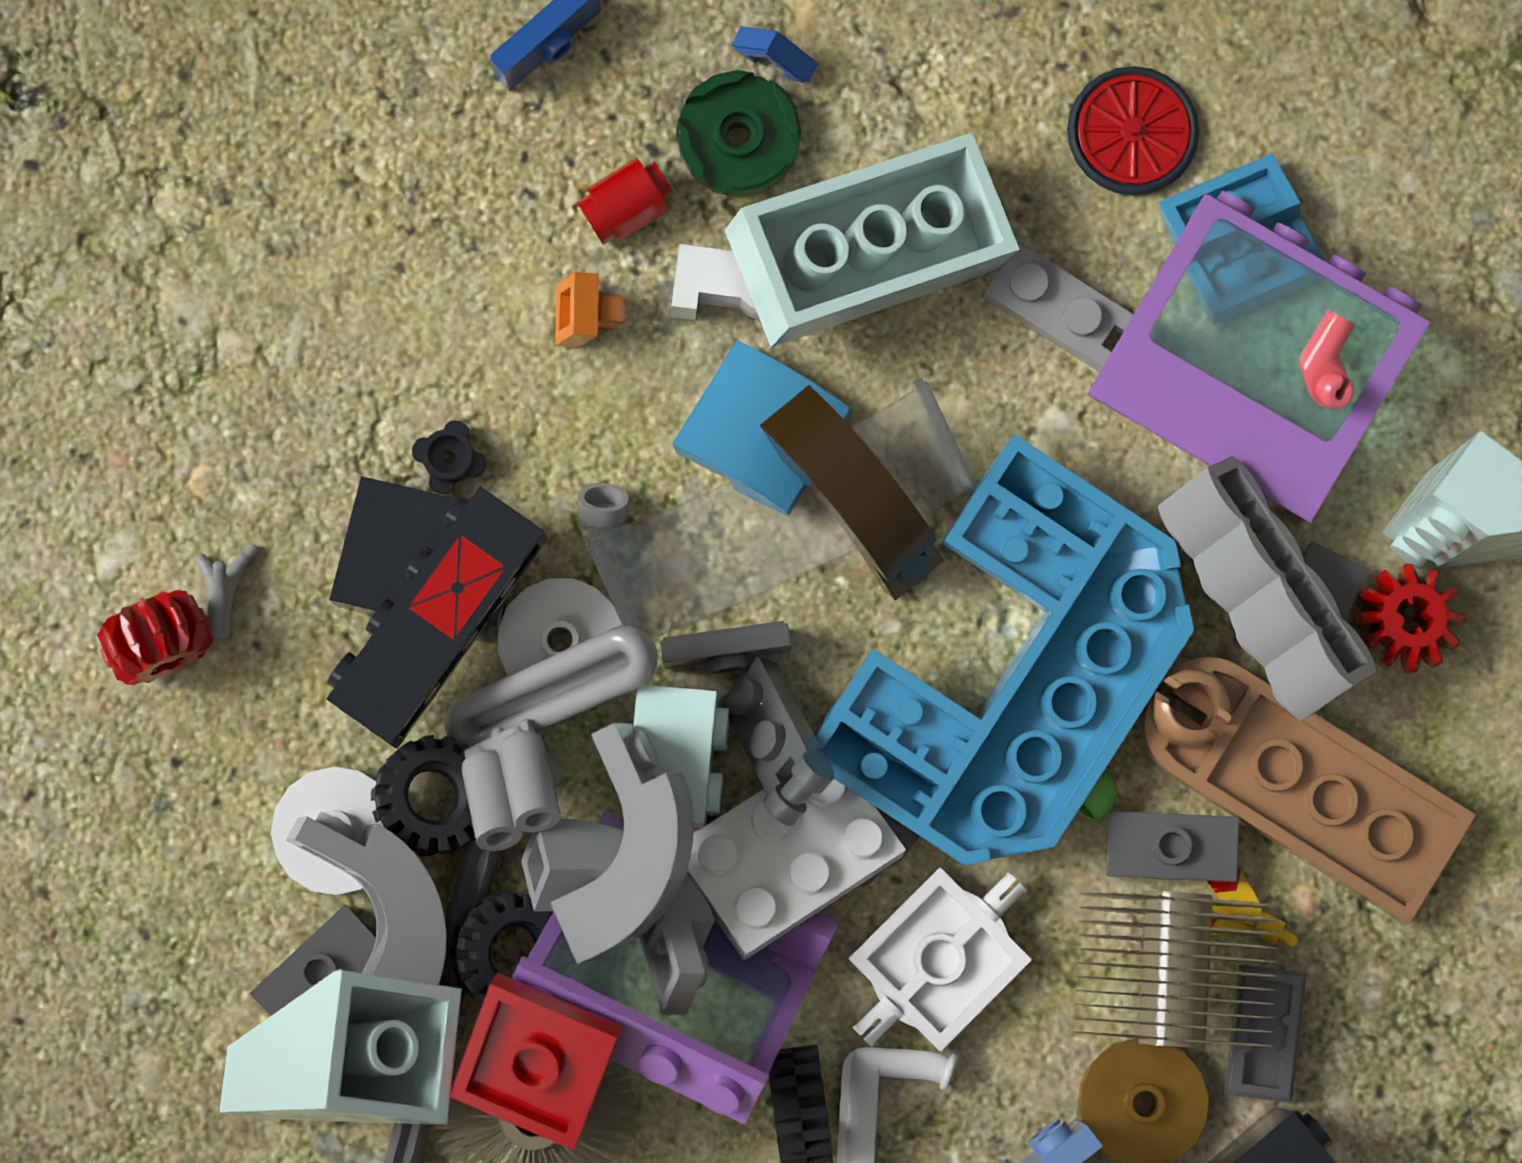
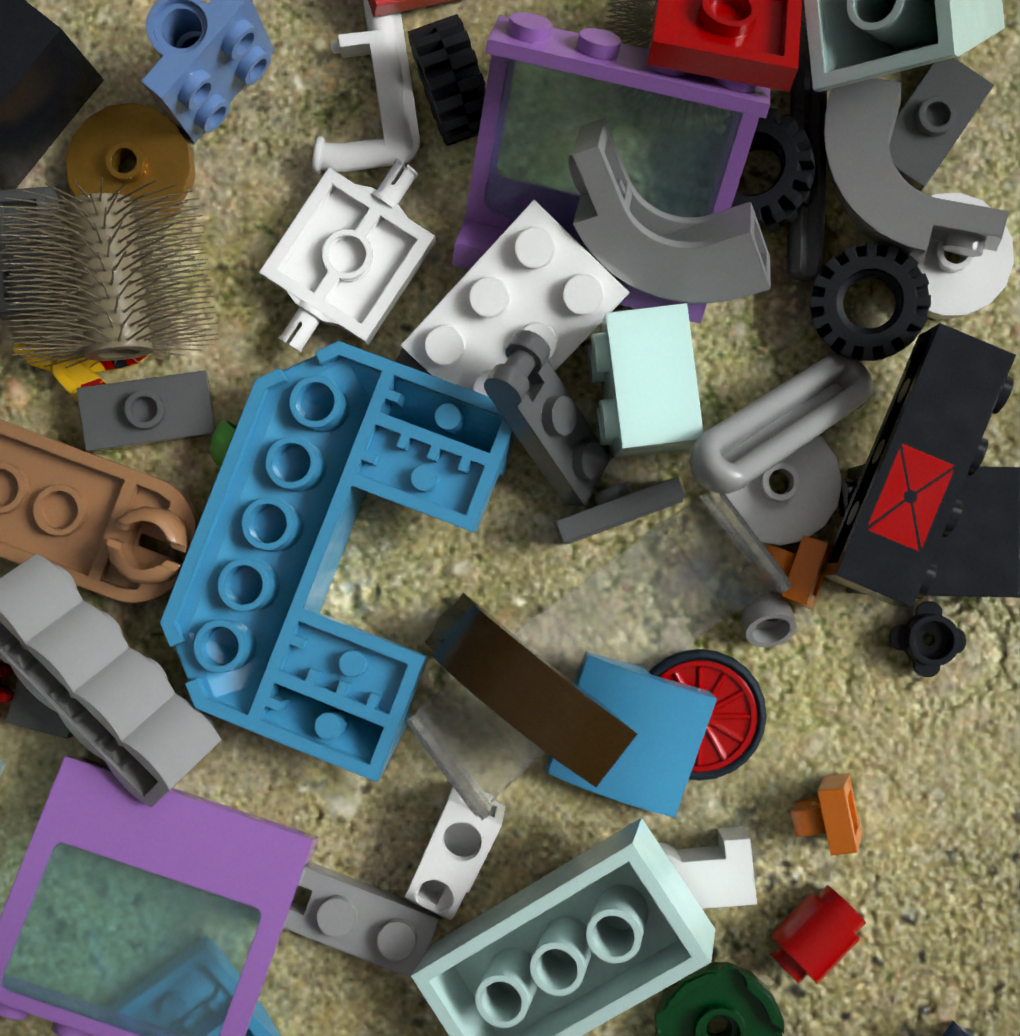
camera: 165 degrees right, 5 degrees up
light grey piece [462,719,563,851] -> none
light grey arch [550,723,694,964] -> none
coral arm [1299,309,1356,409] -> none
none -> white leg [404,781,505,921]
none -> red wheel [649,649,767,781]
none -> orange tile [759,535,831,610]

